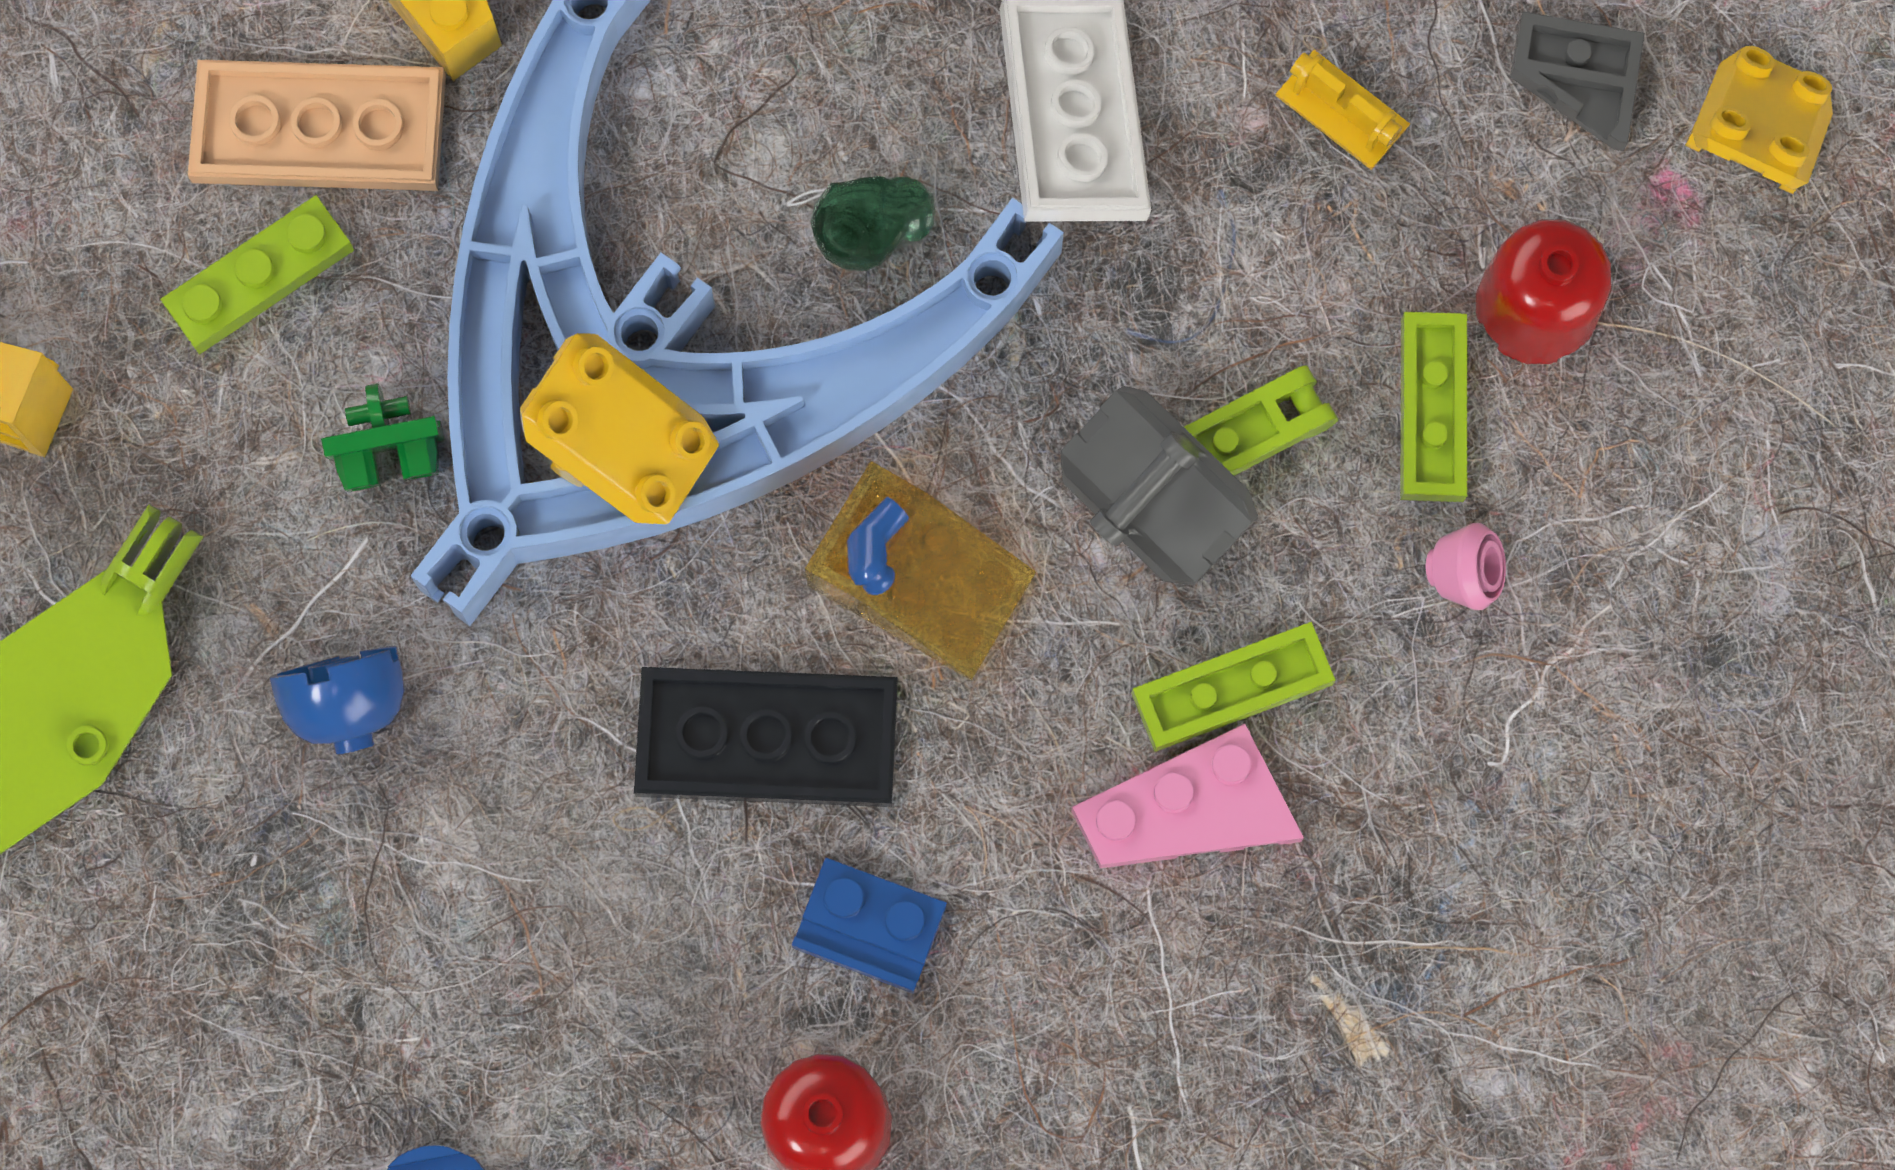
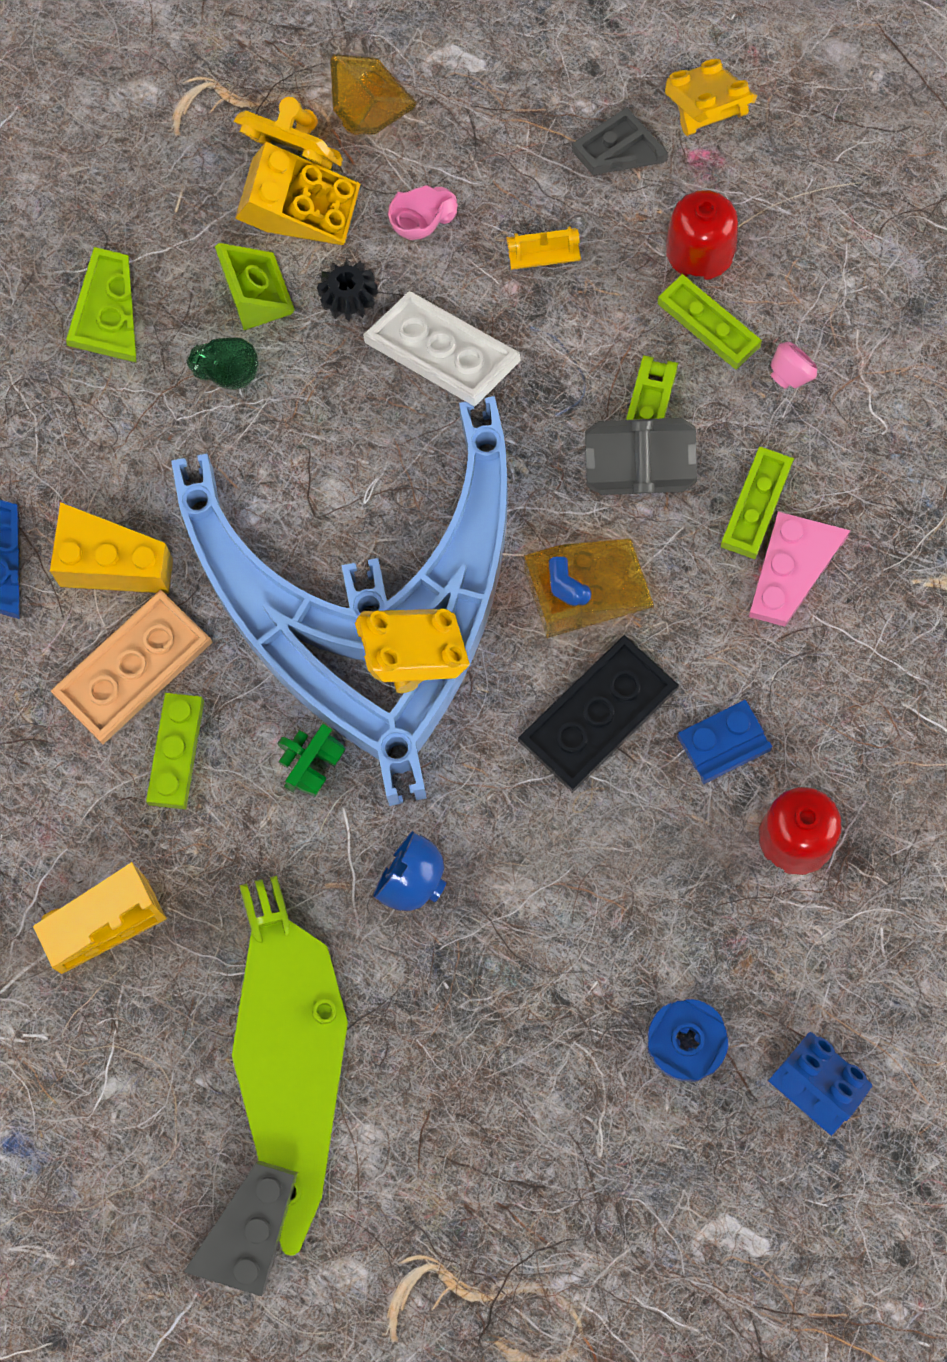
camera: 40 degrees left, 5 degrees down
clear green hair [810,176,936,271] -> none

